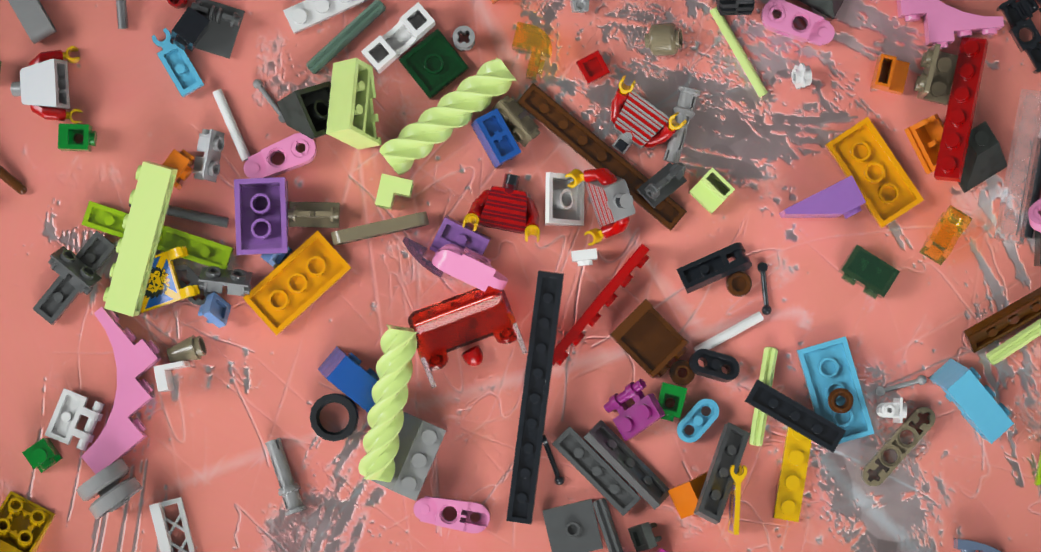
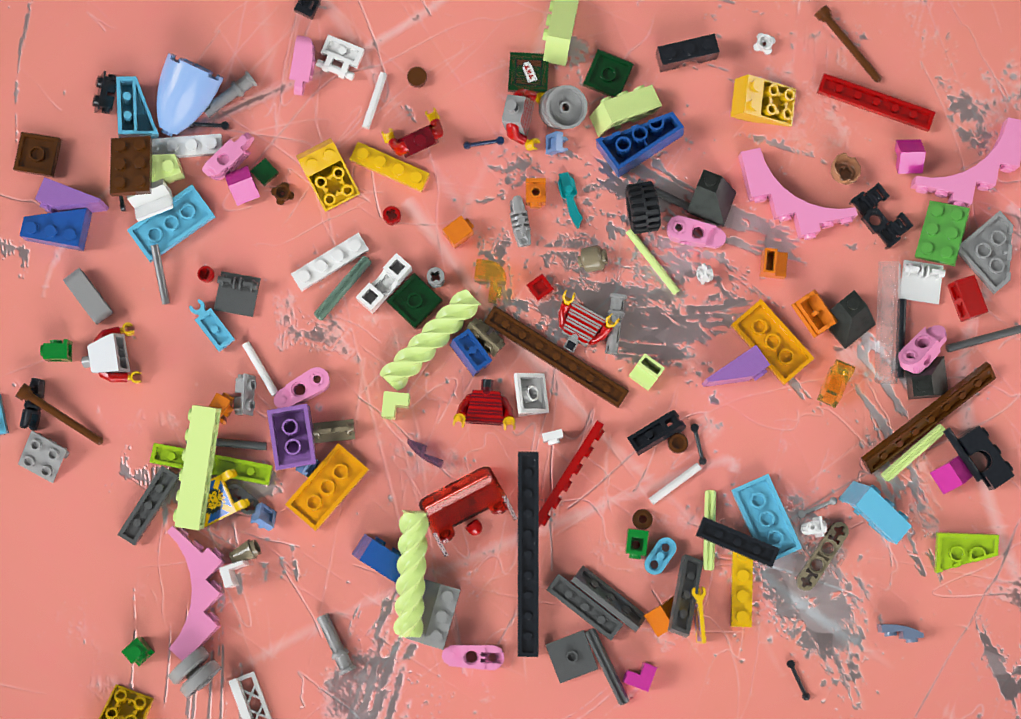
camera: 10 degrees left, 5 degrees down
white plate [45,388,105,451] -> none
dark grey hinge [48,246,102,295] -> none
green brick [58,124,97,152] -> none
black brick [171,7,210,51] -> none
dark grey hinge [198,266,253,296] -> none
light grey hinge [253,79,286,123] -> none
pearl dark grey slope [277,81,331,139] -> none
black tyre [310,393,359,442] -> none
yellowish green wedge [326,58,382,150] -> none
dark tan beam [331,212,429,245] -> none
medium lavender plate [429,215,491,256] -> none
bright pink piece [432,244,508,292] -> none
black hinge [543,435,564,485] -> none
torso [565,168,636,246] -> none
magenta plate [604,379,666,441] -> none
reddish brown panel [610,299,688,378] -> none
pearl dark grey tile [628,522,662,552] -> none
dark grey hinge [637,163,687,208] -> none
black plate [689,349,740,383] -> none
reddish brown plate [828,388,853,413] -> none
clear green brick [838,245,900,299] -> none
dark tan bracket [914,43,958,105] -> none
red plate [934,37,988,182] -> none

